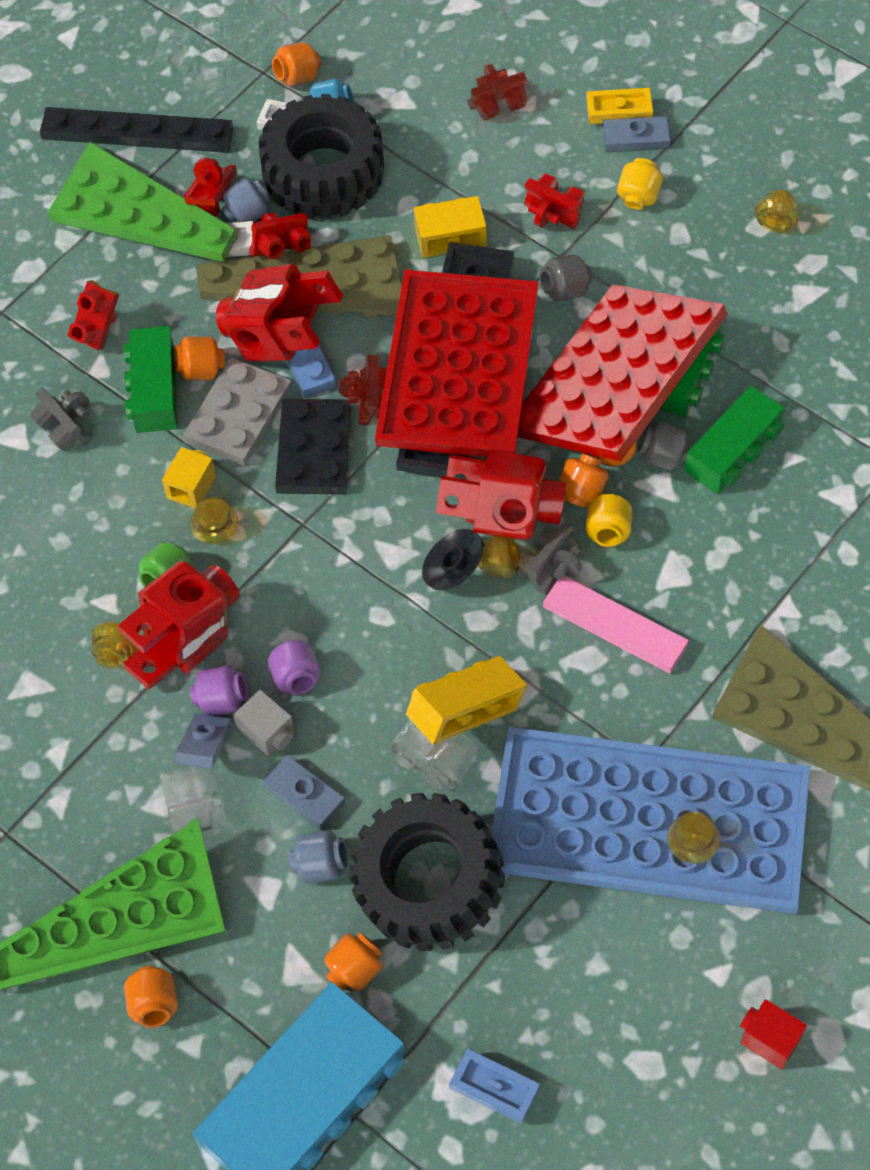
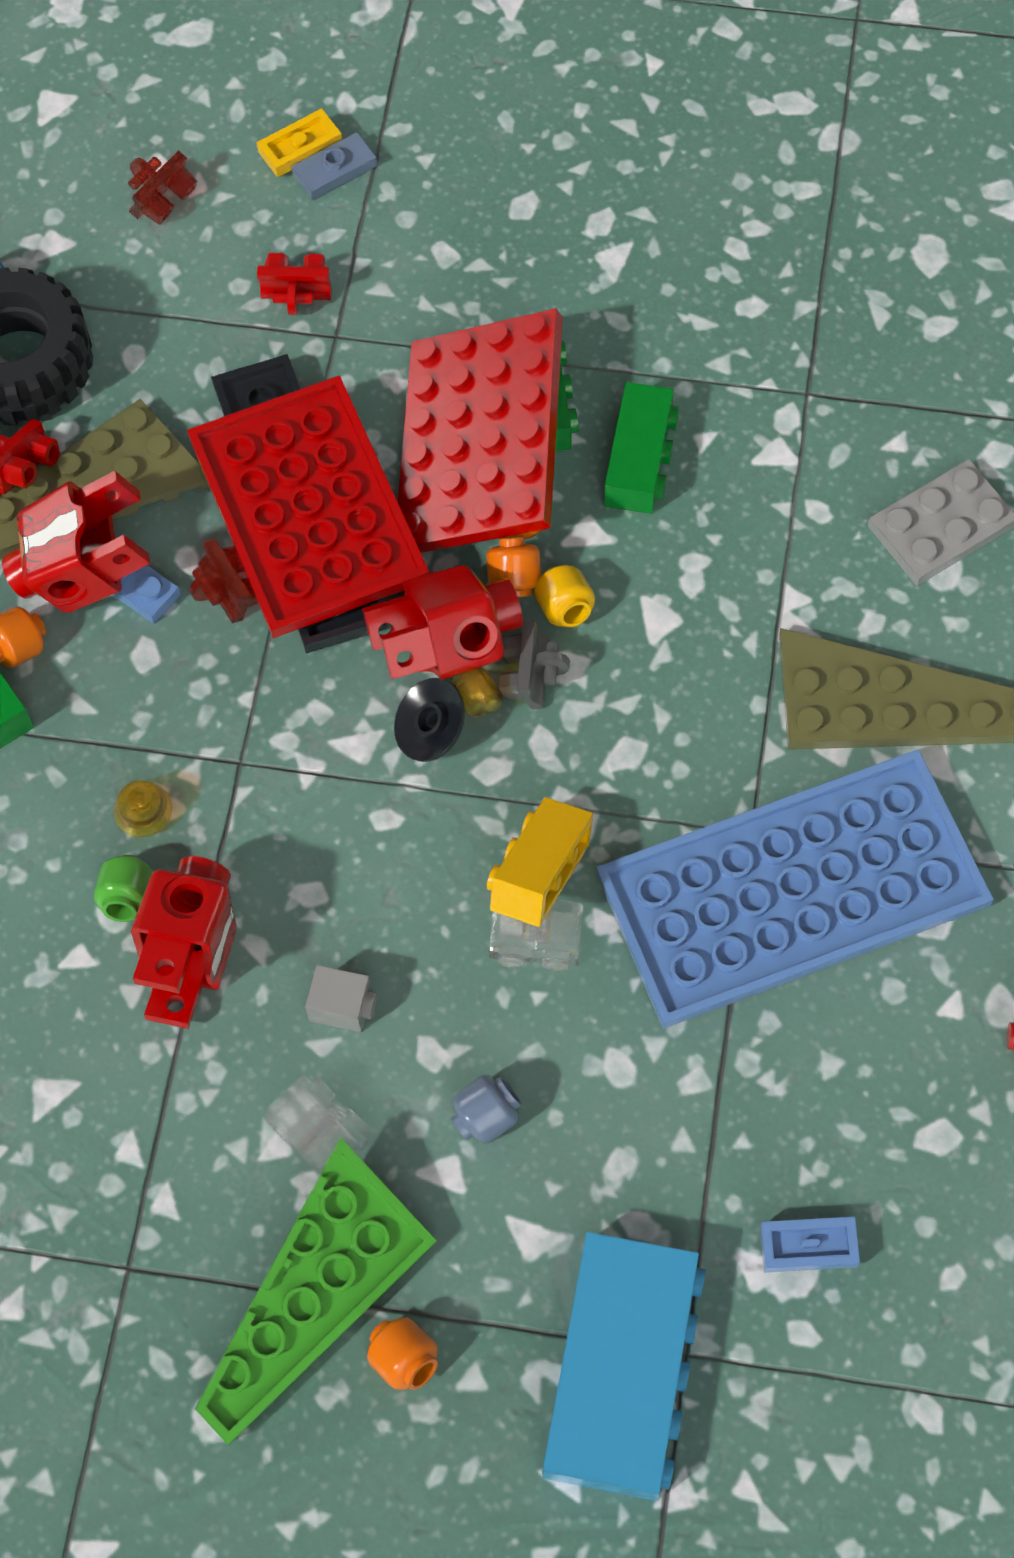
camera: 30 degrees left, 5 degrees up
clear yellow cone [91,622,138,669] -> none
yellow brick [162,447,216,510] -> none
sand blue plate [175,713,231,769] -> none
light grey plate [182,358,292,467] -> none
medium lavender head [190,665,248,716] -> none
sand blue plate [262,755,345,830] -> none
medium lavender head [268,640,321,695] -> none
black plate [275,399,352,495] -> none
orange head [324,932,383,992] -> none
black tyre [349,793,505,951] -> none
yellow brick [414,196,487,258] -> none
dark grey head [539,255,592,301] -> none
bright pink tile [543,576,689,674] -> none
yellow head [617,158,663,210] -> none
dark grey head [638,421,693,471] -> none
clear yellow cone [667,812,720,864] -> none
clear yellow cone [754,190,798,233] -> none

